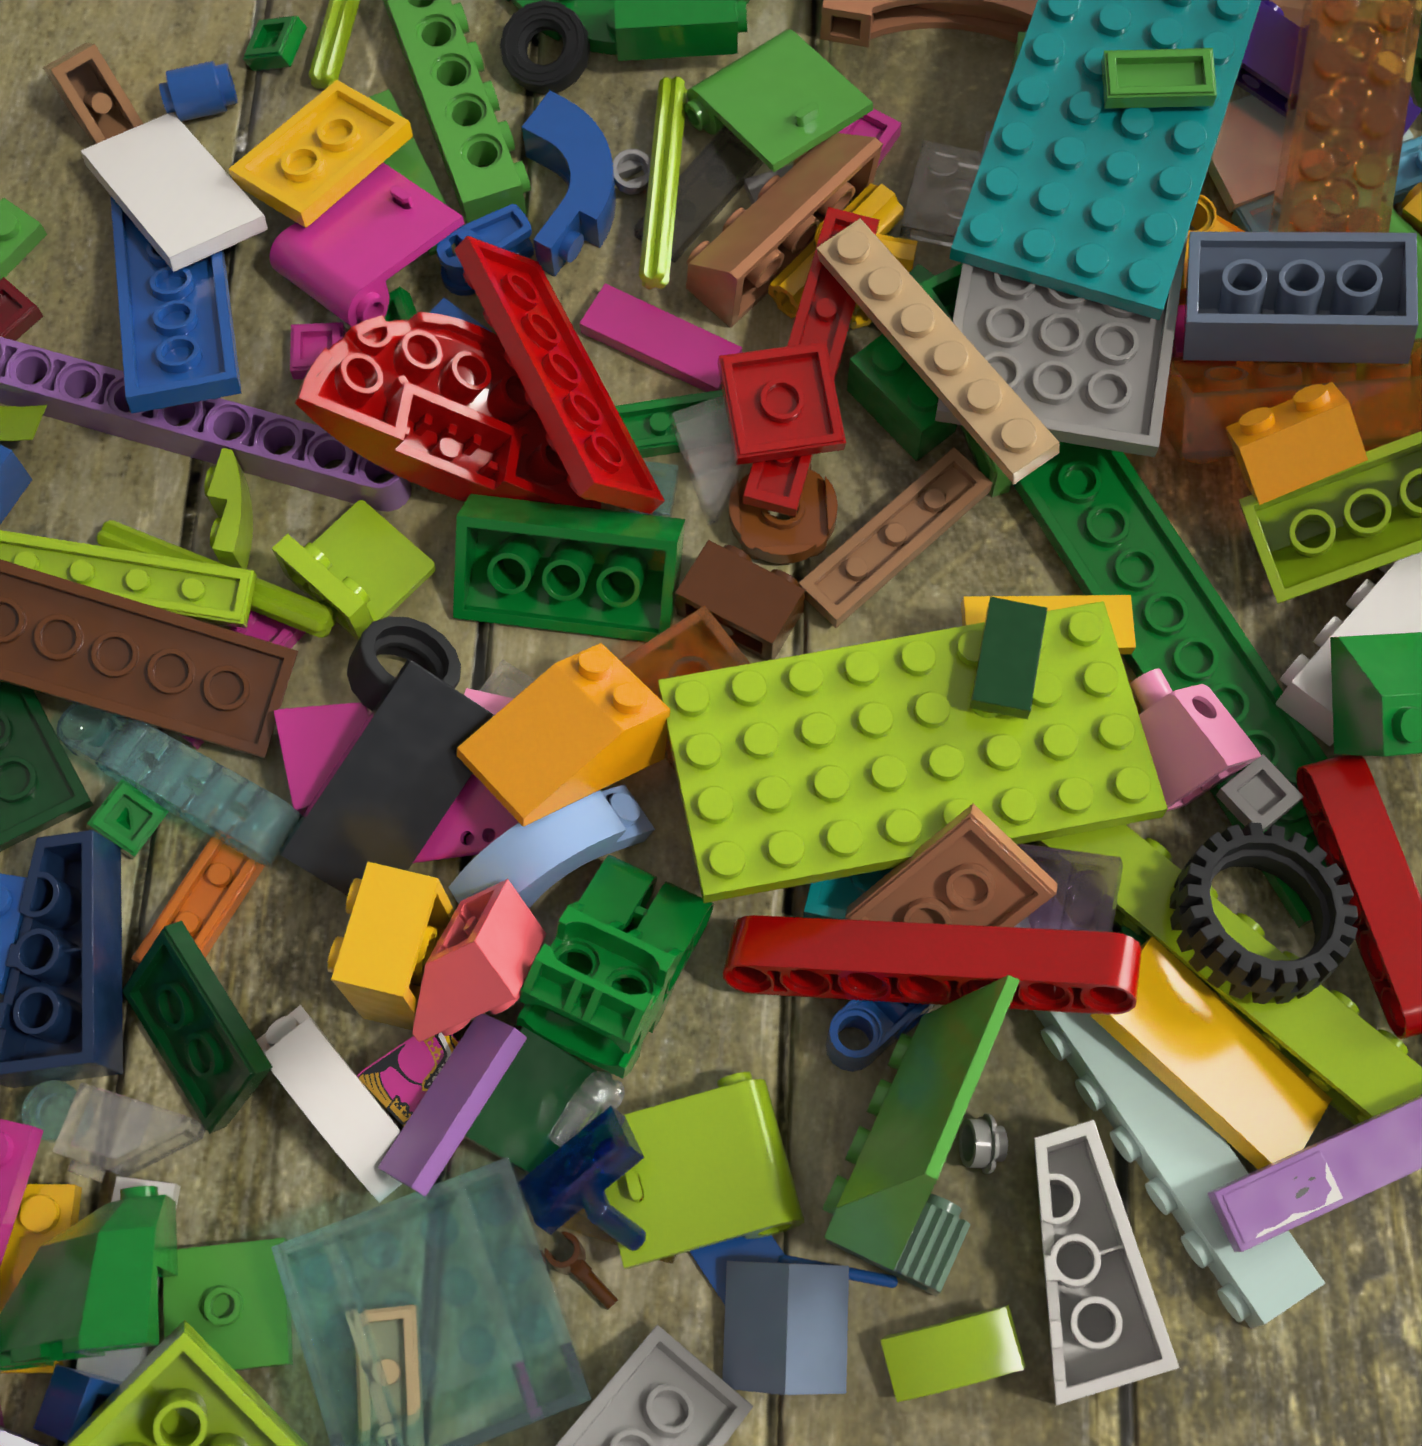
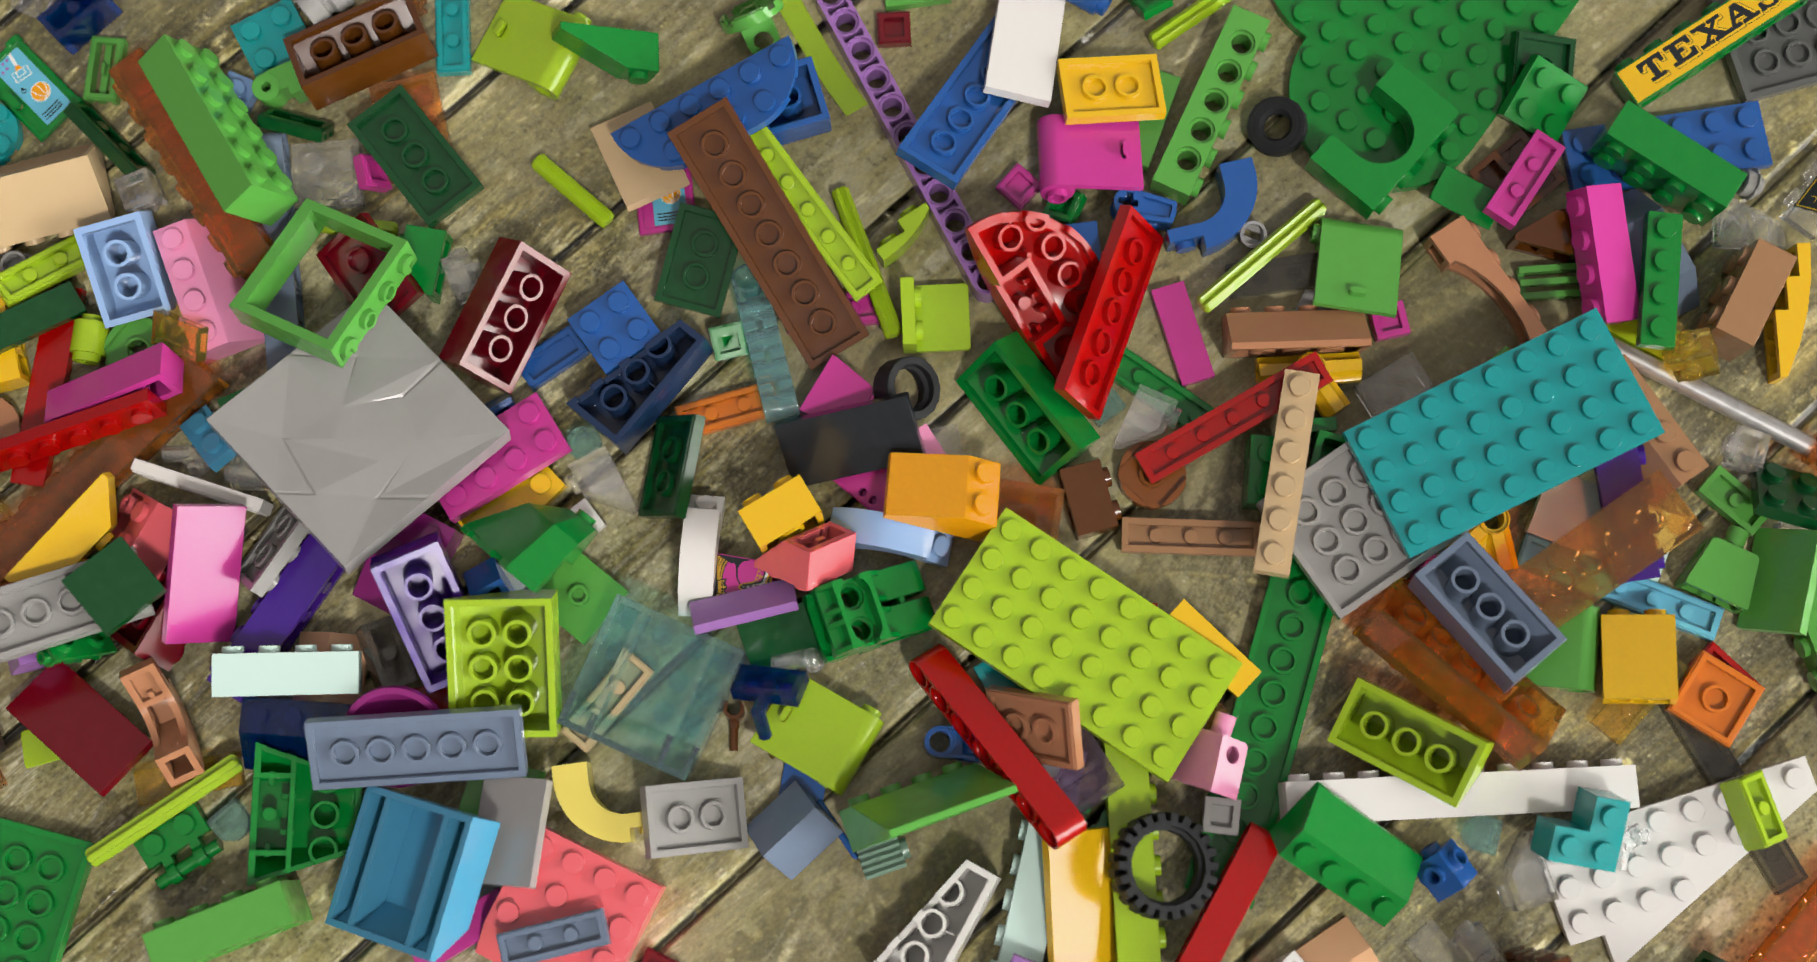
camera: 45 degrees right, 10 degrees up
red tile [717,341,846,465] -> none
lime slope [880,1305,1026,1402] -> none
light grey plate [959,1113,1008,1174] -> none
dark green tile [970,597,1047,719] -> none
bright green tile [1101,48,1217,109] -> none
light orange brick [1225,382,1368,505] -> none

